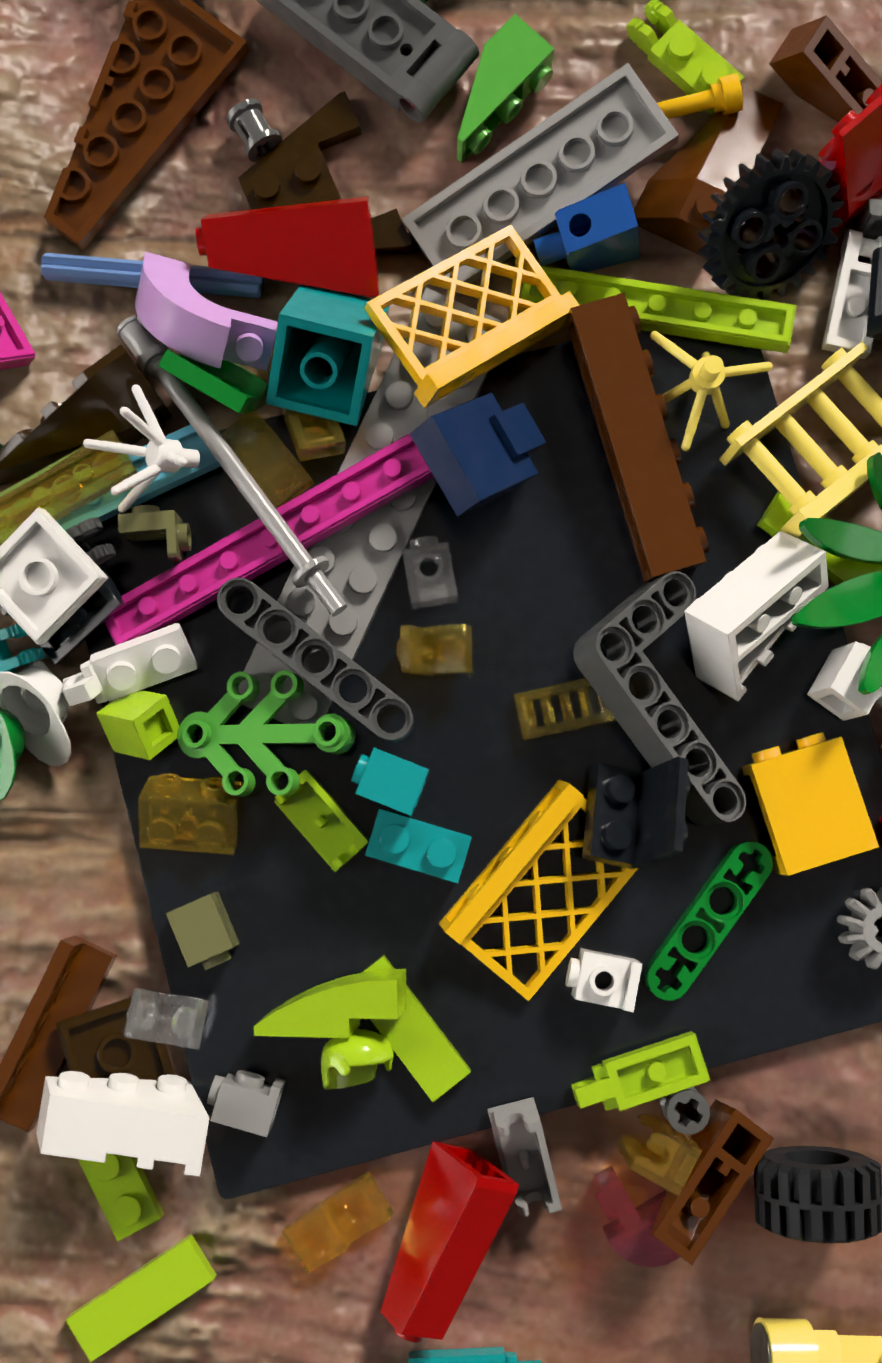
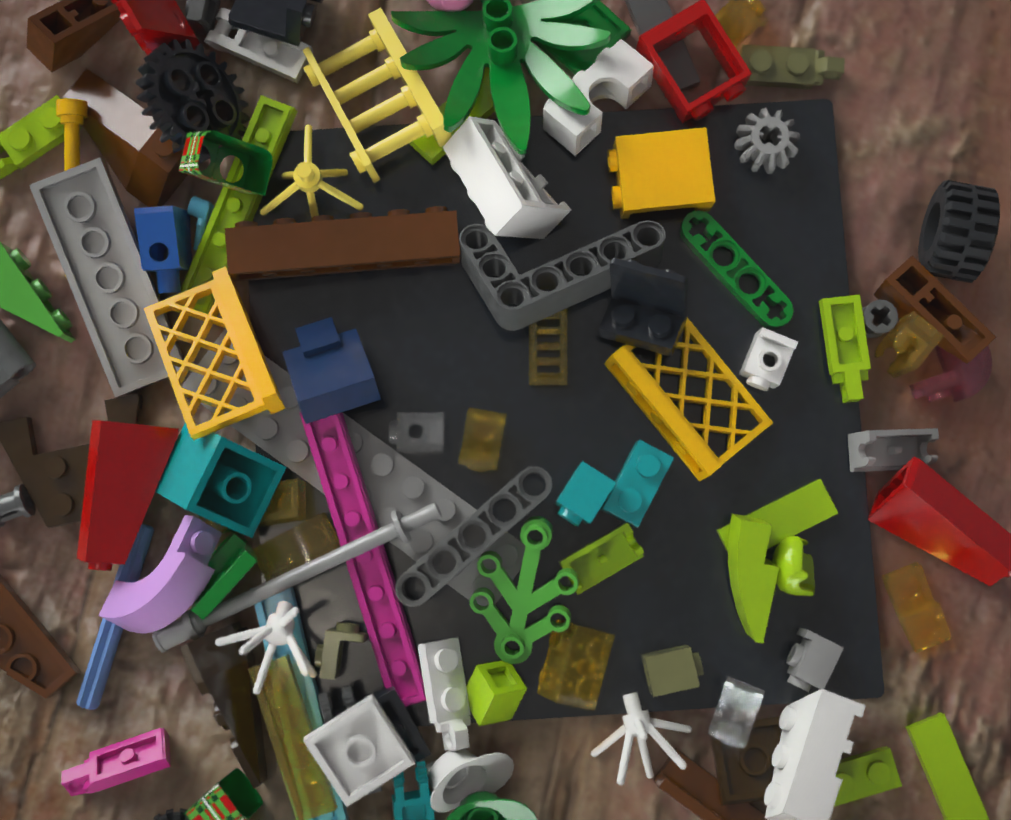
camera: 75 degrees left, 0 degrees up
none -> green piece [179,131,273,195]
none -> medium azure hand [187,196,214,250]
none -> white plant [591,692,692,785]

